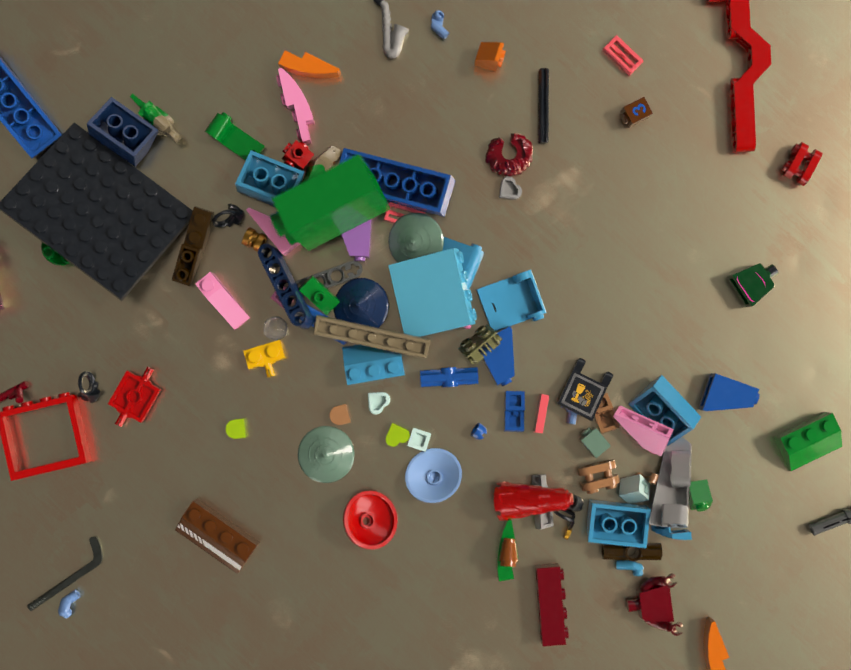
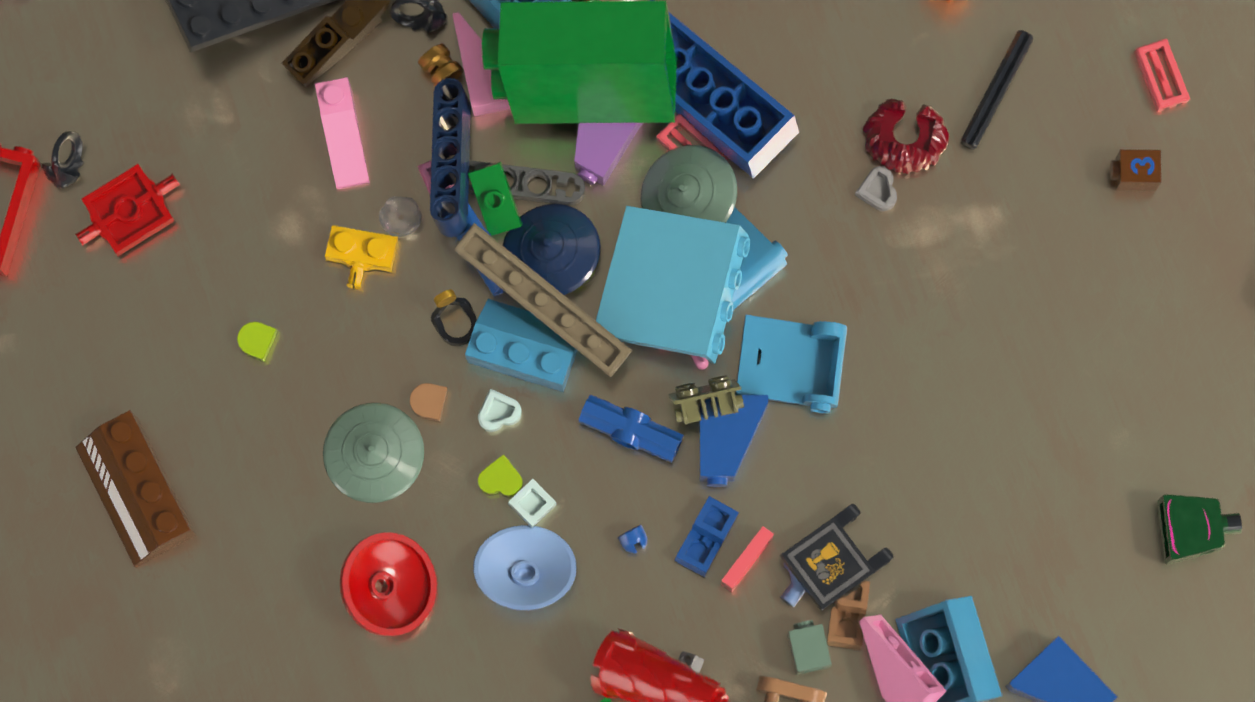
camera: 30 degrees right, 10 degrees down
none -> black piece [431,289,477,346]

